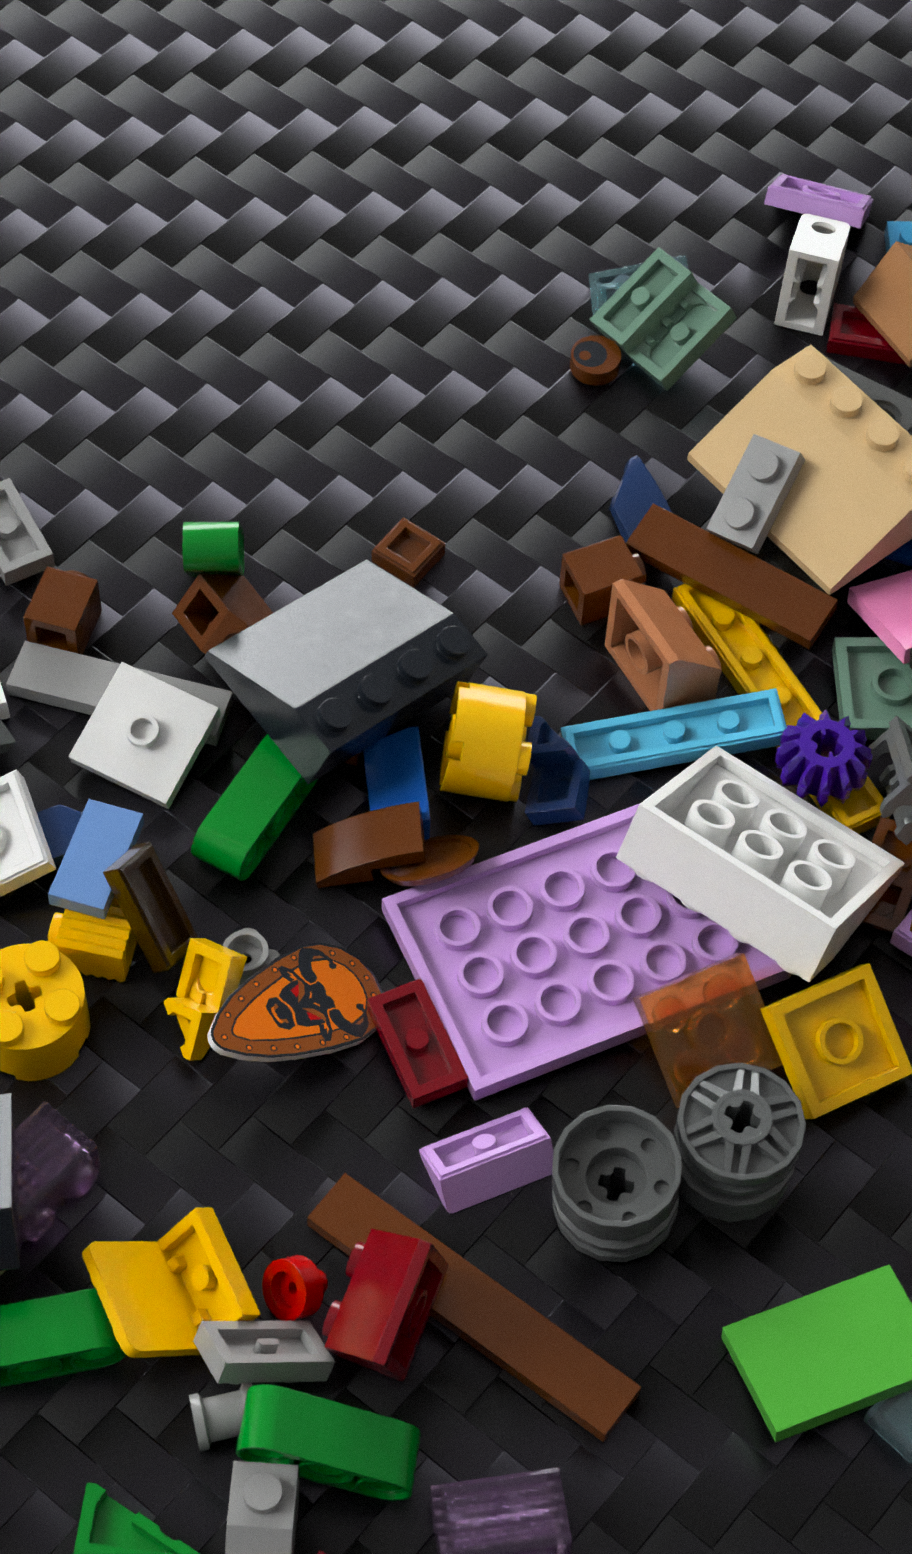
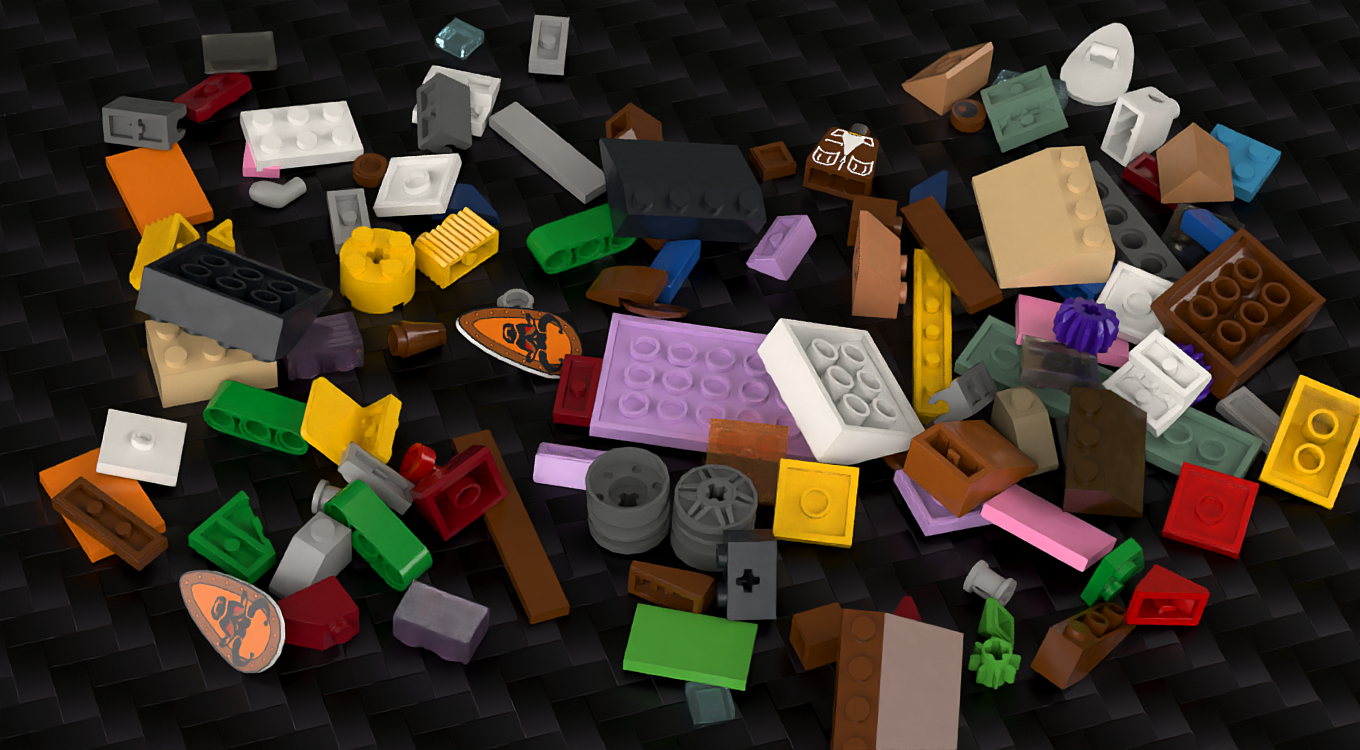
camera: 30 degrees right, 10 degrees down
reddish brown brick [23,566,102,655] -> none
medium blue tile [48,799,144,920] -> none
white plate [68,662,221,809] -> none
dark brown tile [103,841,198,973] -> none
yellow slope [163,938,247,1061] -> none
green beam [183,522,244,577] -> none
yellow brick [439,681,537,802] -> none
dark blue slope [525,716,590,825] -> none
medium azure tile [561,688,787,780] -> none
light grey plate [706,434,805,554] -> none
lavender tile [764,174,873,228] -> none
dark purple gear [775,709,872,808] -> none
none -> reddish brown cone [387,321,447,358]
none -> reddish brown slope [628,560,716,615]
none -> black brick [716,529,777,621]
none -> lavender slope [746,215,817,281]
none -> reddish brown torso [803,123,879,201]
none -> medium nougat slope [902,42,994,116]
none -> white shield [1059,23,1134,106]

